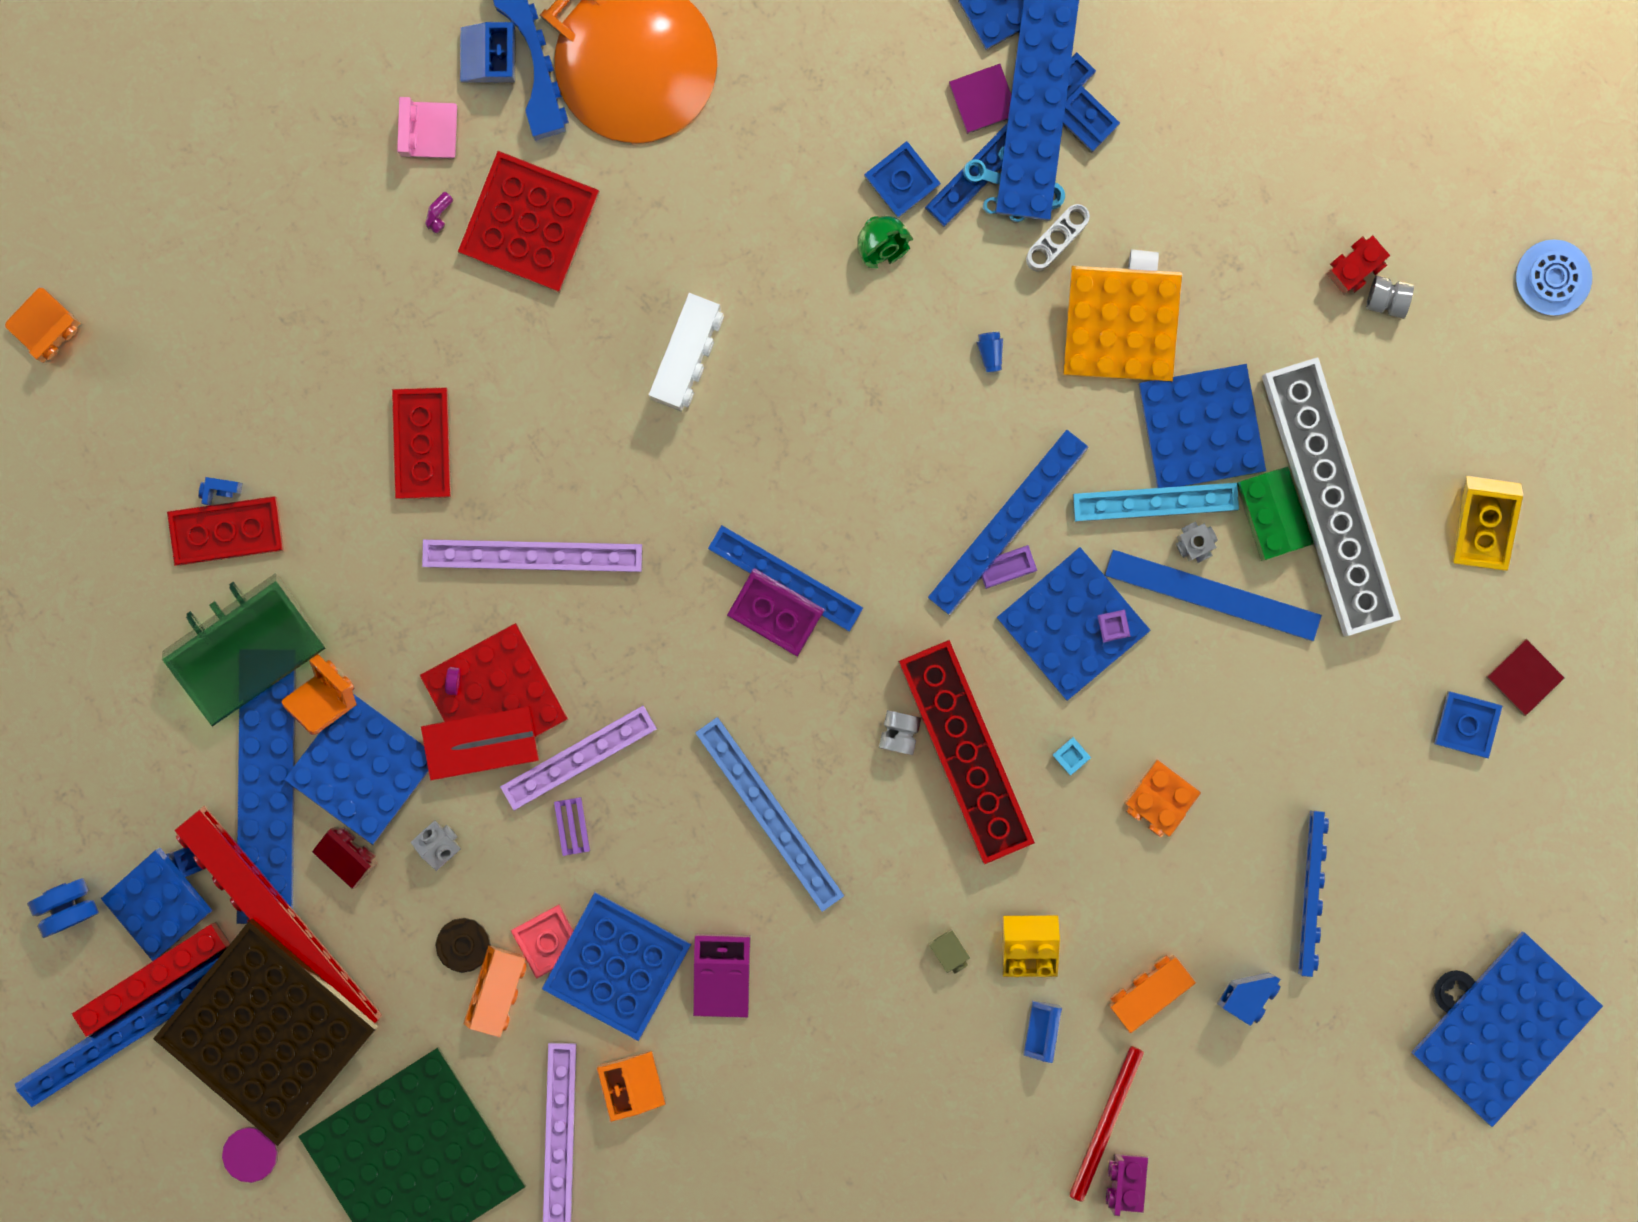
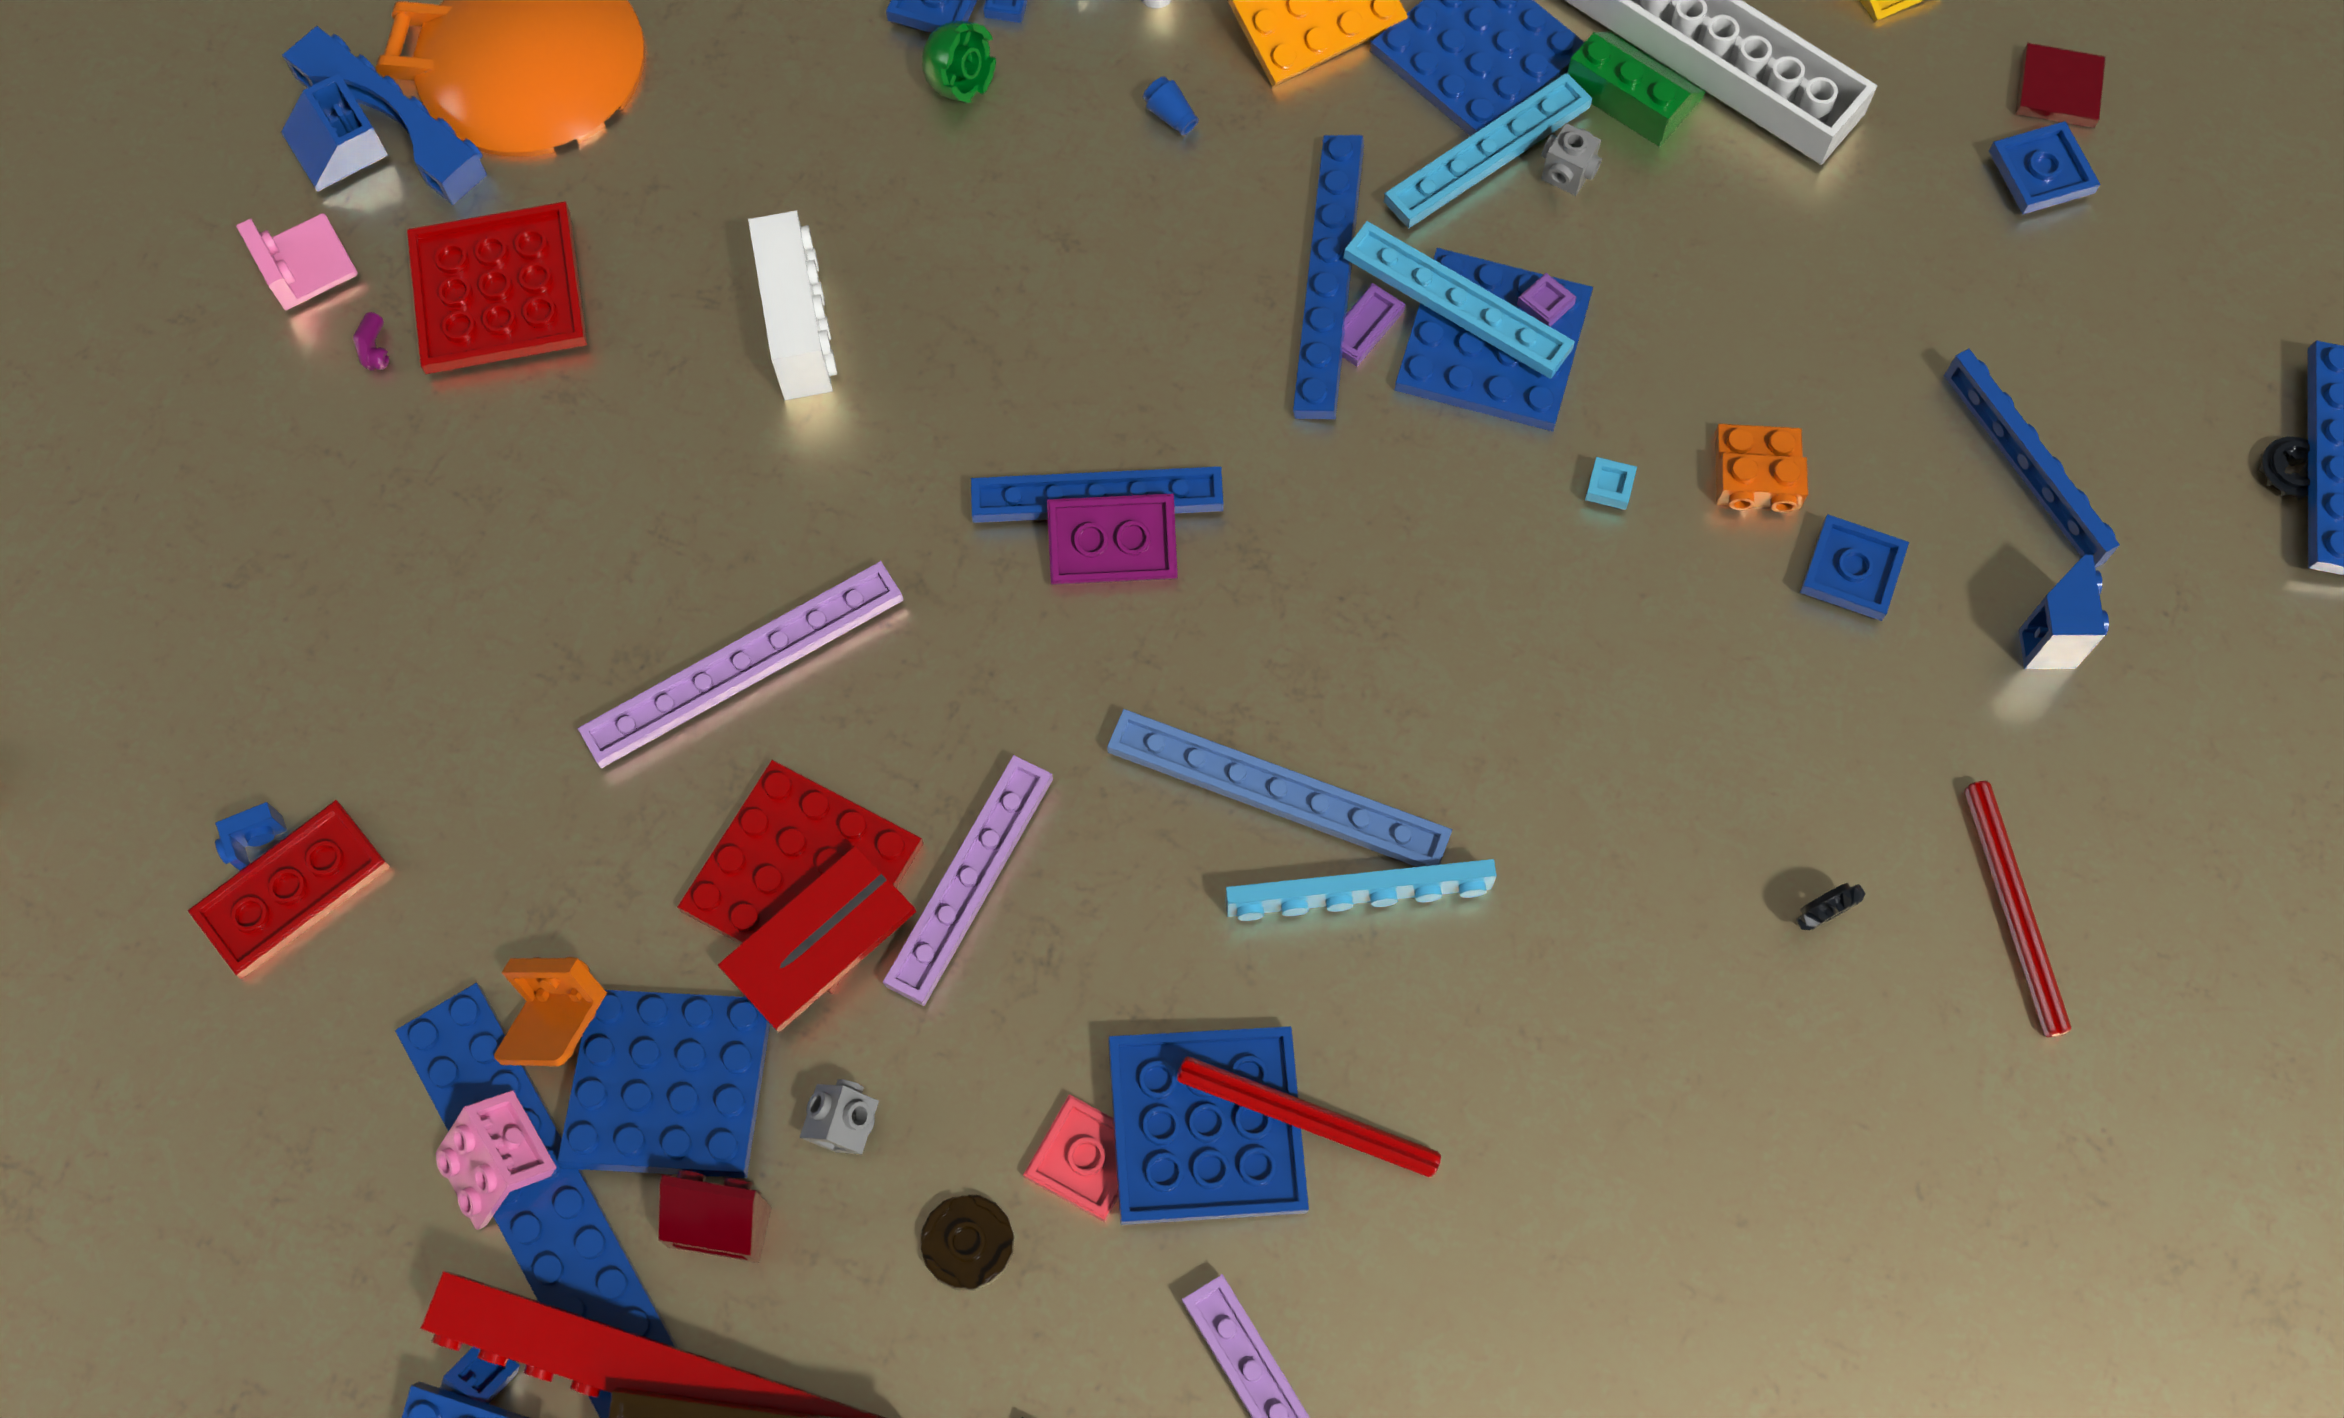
camera: 30 degrees left, 20 degrees down
clear green piece [162,573,326,727] -> none
red plate [392,388,451,499] -> none
magenta tile [445,667,460,695] -> none
orange brick [463,945,526,1037] -> none
medium lavender tile [554,797,590,856] -> none
orange slope [597,1051,666,1122] -> none
magenta slope [693,933,751,1018] -> none
light grey wheel [879,710,921,755] -> none
red brick [898,640,1035,864] -> none
olive brick [928,929,970,974] -> none
yellow slope [1002,915,1060,977] -> none
blue tile [1023,1000,1062,1063] -> none
blue tile [1104,550,1322,641] -> none
magenta bracket [1106,1153,1148,1216] -> none
orange brick [1109,955,1196,1033] -> none
none -> bright pink bracket [436,1090,557,1230]
none -> red axle [1177,1057,1441,1177]
none -> medium azure plate [1225,859,1497,921]
none -> medium azure plate [1344,221,1575,379]
none -> black gear [1796,883,1865,930]
none -> blue plate [1800,514,1909,621]

